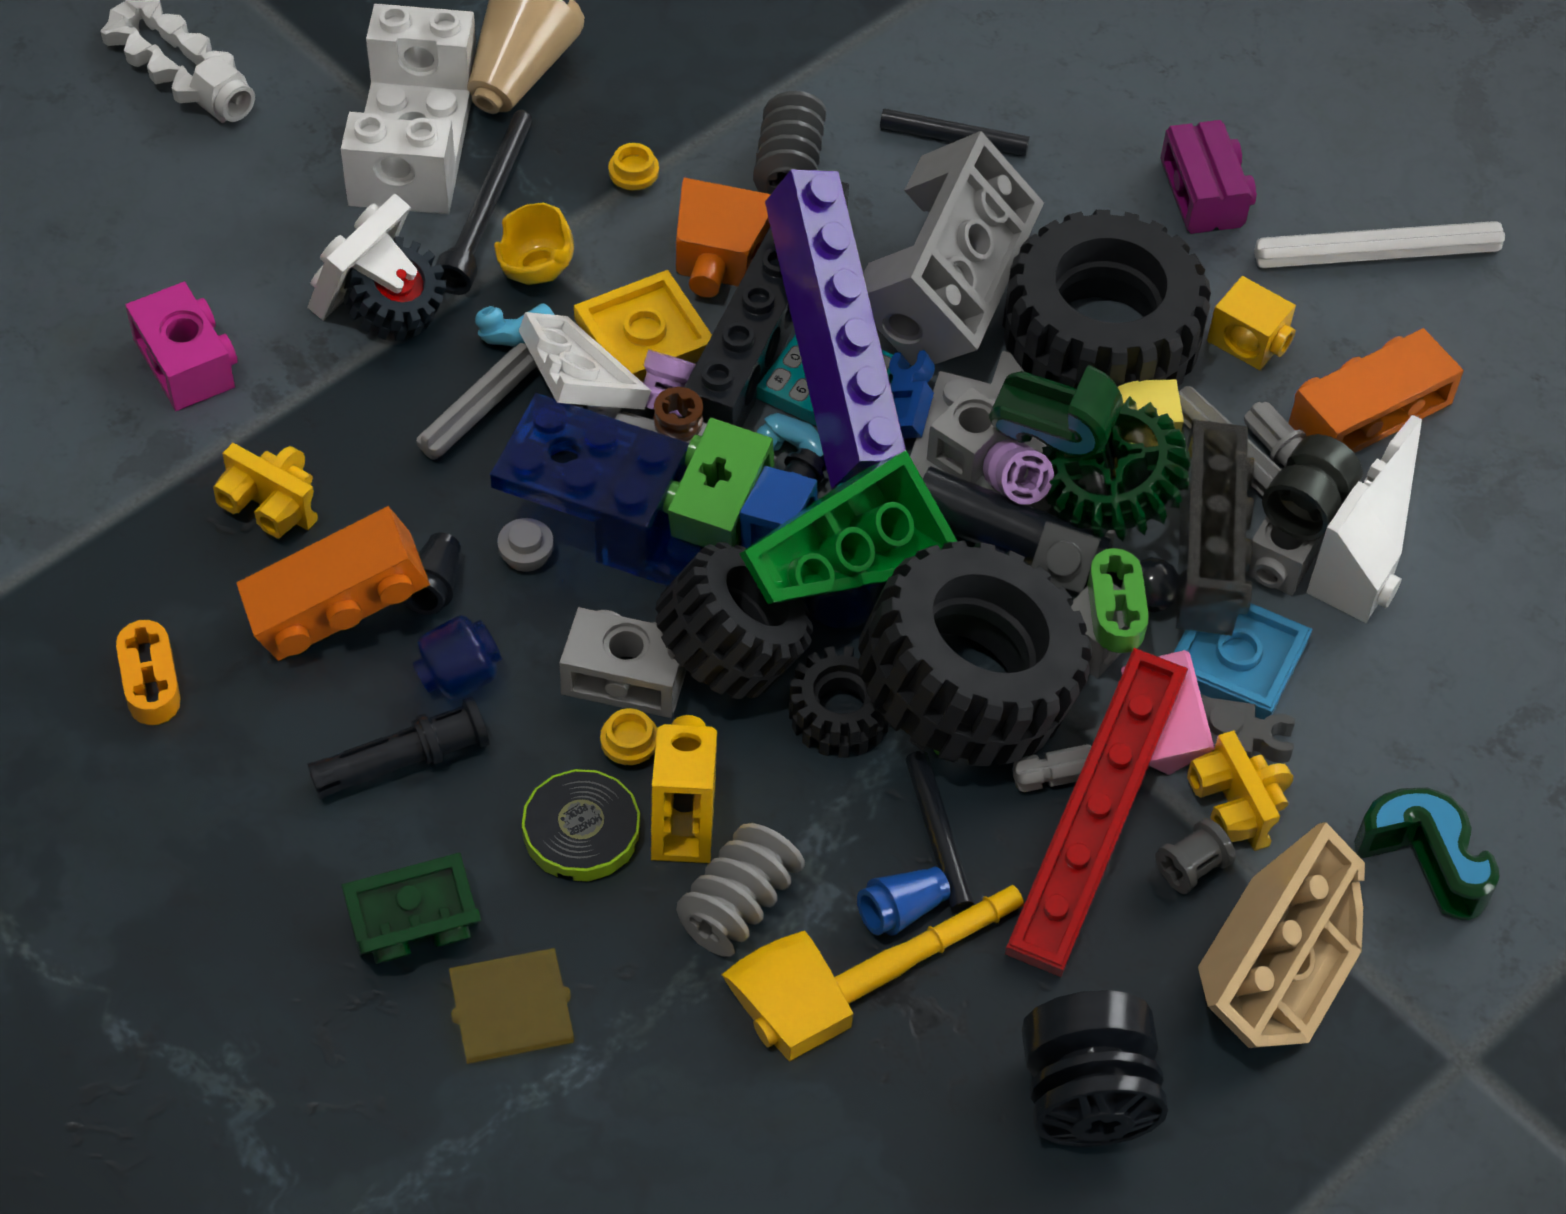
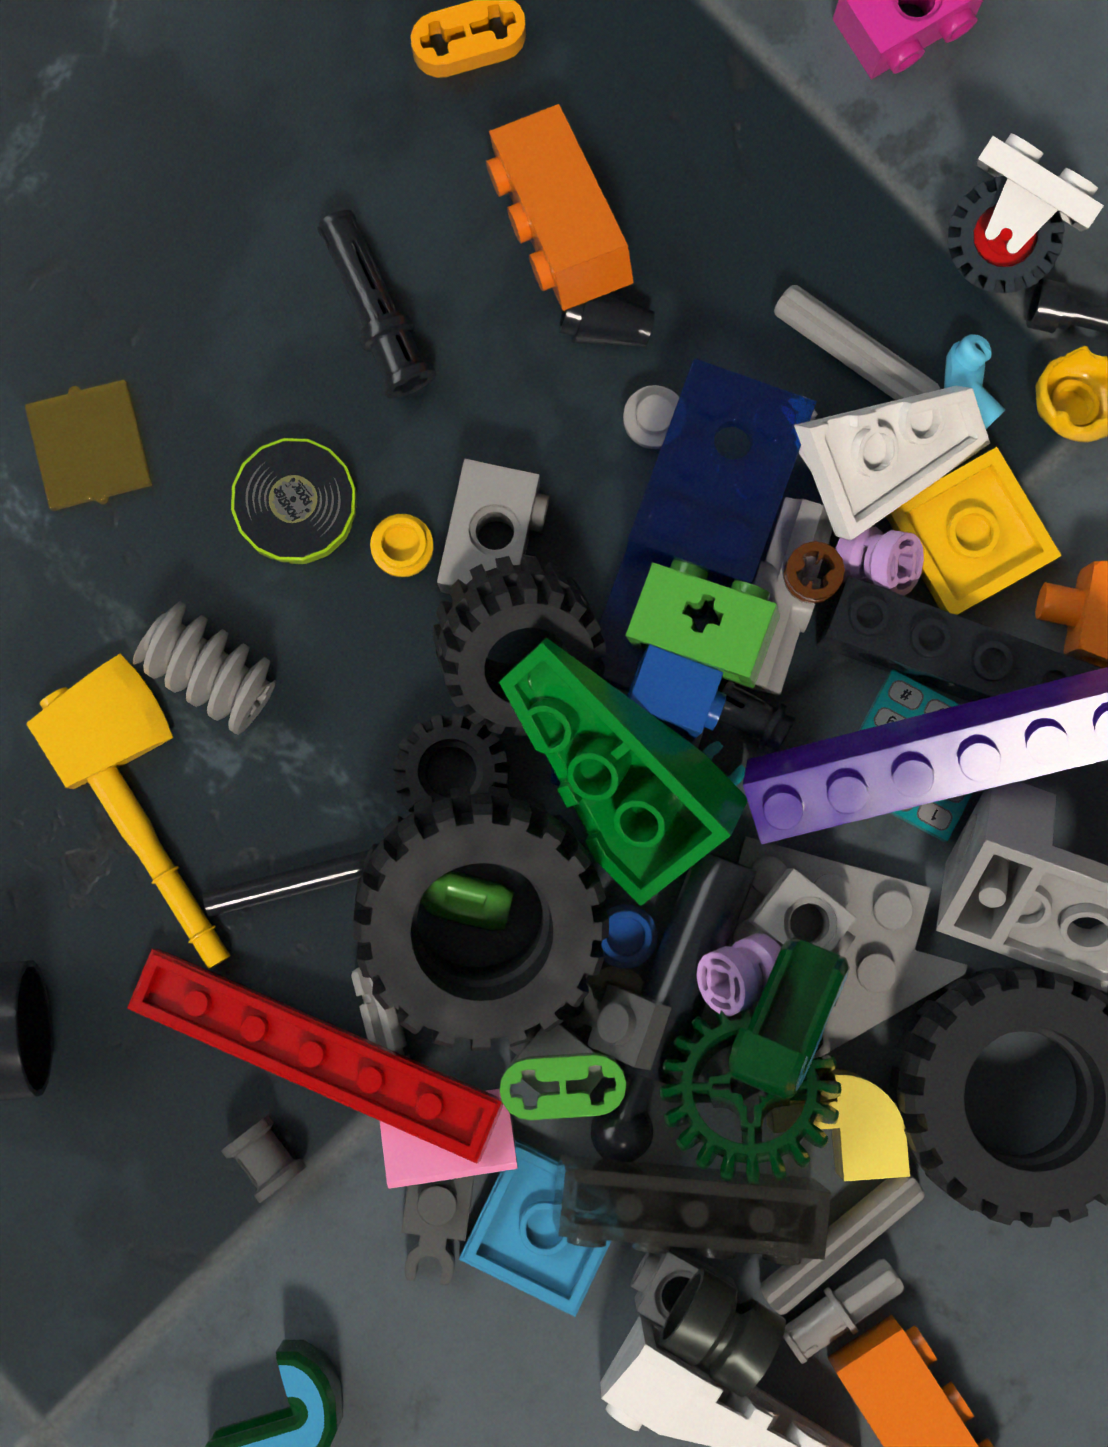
camera: 95 degrees right, 30 degrees up
yellow hips [213,443,318,539] -> none
dark green bracket [341,852,481,964] -> none
clear blue head [413,615,503,700] -> none
yellow torso [651,715,717,863] -> none
medium azure arm [756,413,826,469] -> none
blue cone [857,866,950,936] -> none
blue plate [889,350,935,439] -> none
yellow hips [1187,730,1293,851] -> none
tan wedge [1198,822,1365,1048] -> none
yellow brick [1207,276,1296,371] -> none

